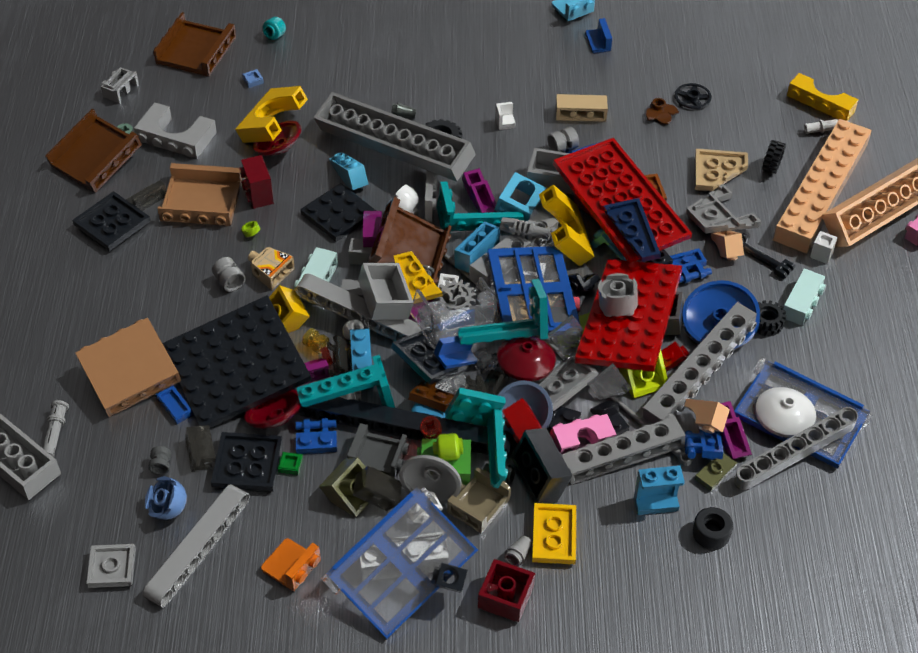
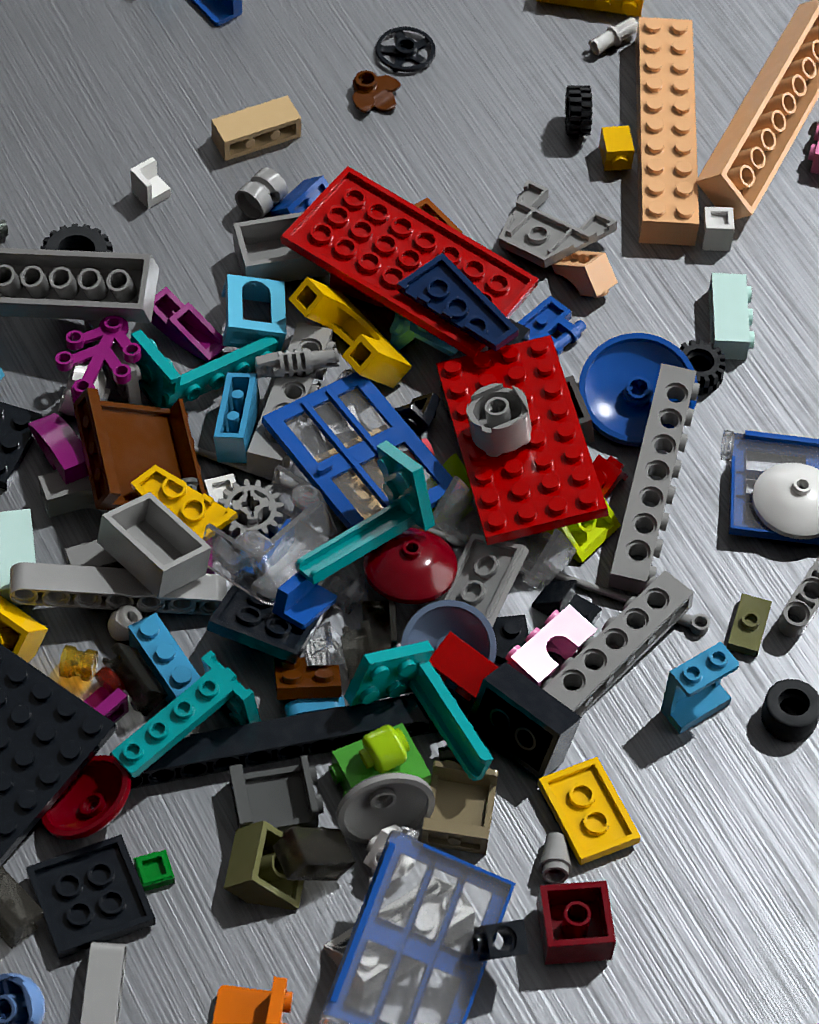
camera: 30 degrees left, 5 degrees up
blue plate [296,418,337,454] -> none
clear red wheel [420,416,442,439] -> none
light nougat arch [684,399,730,434] -> none
blue plate [684,429,724,460] -> none
tan plate [695,149,748,191] -> none
magenta slope [720,401,752,460] -> none
black hinge [742,233,795,279] -> none
none -> magenta plant [55,316,141,403]
none -> yellow brick [599,126,634,171]

